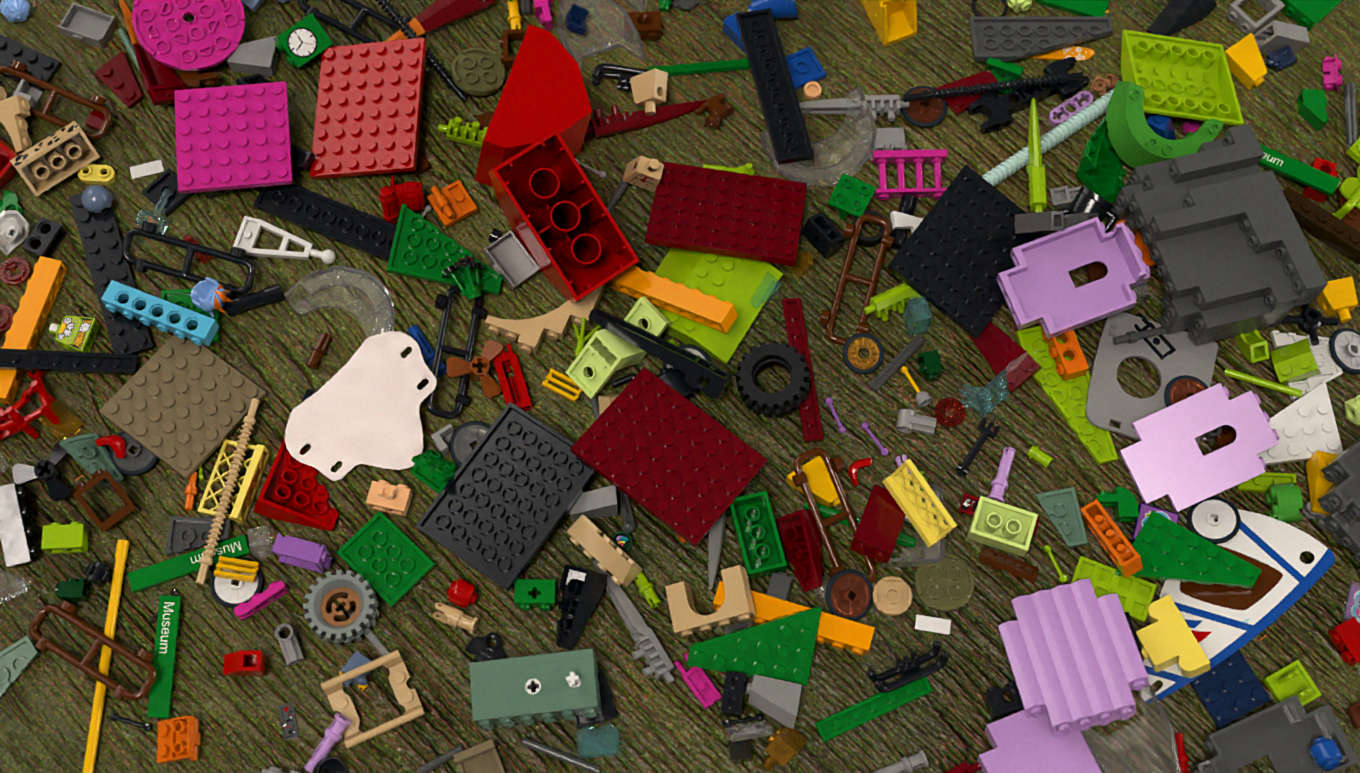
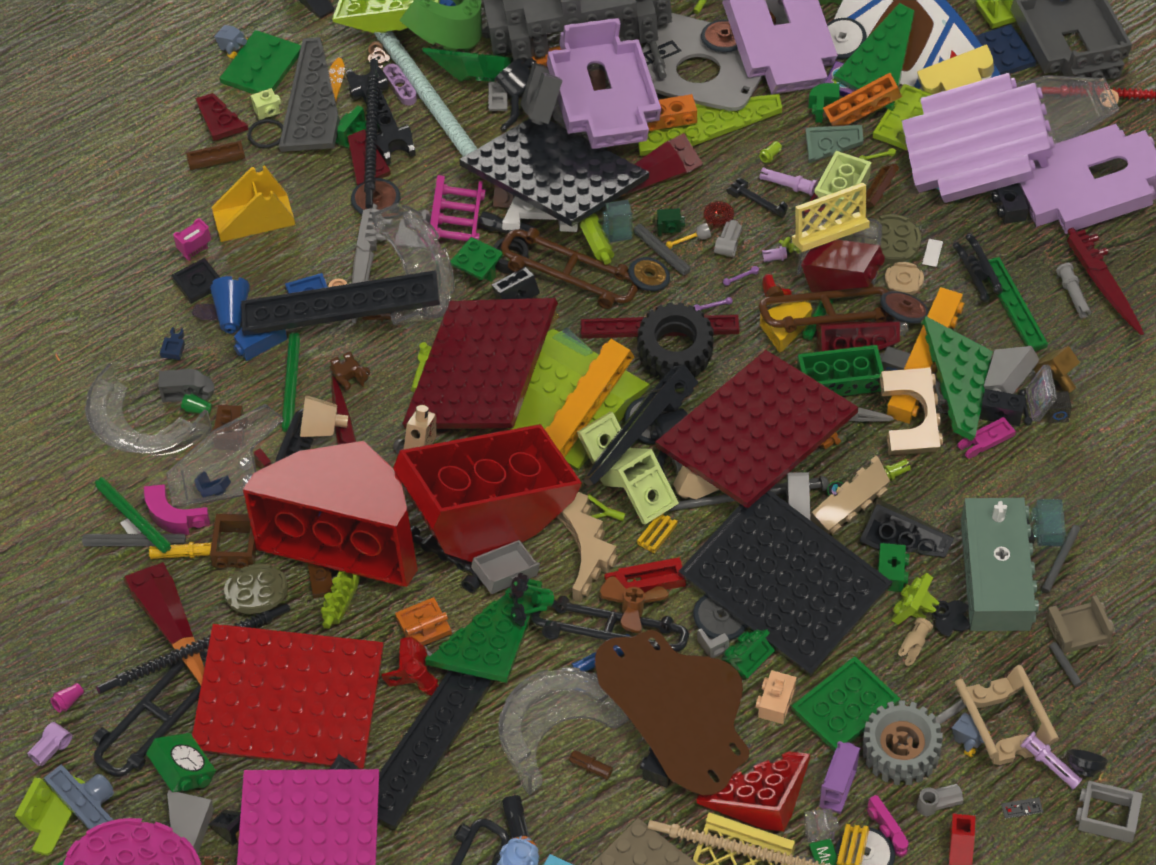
camera: 80 degrees left, 15 degrees down
white plate [233,216,336,264] -> none
red head [446,579,478,608] -> none
light grey piece [593,558,675,685] -> none
clear light blue plate [959,370,1009,418] -> none
lime piece [1026,98,1047,212] -> none
none -> dark red tile [253,448,272,470]
none -> lime plate [891,573,939,625]

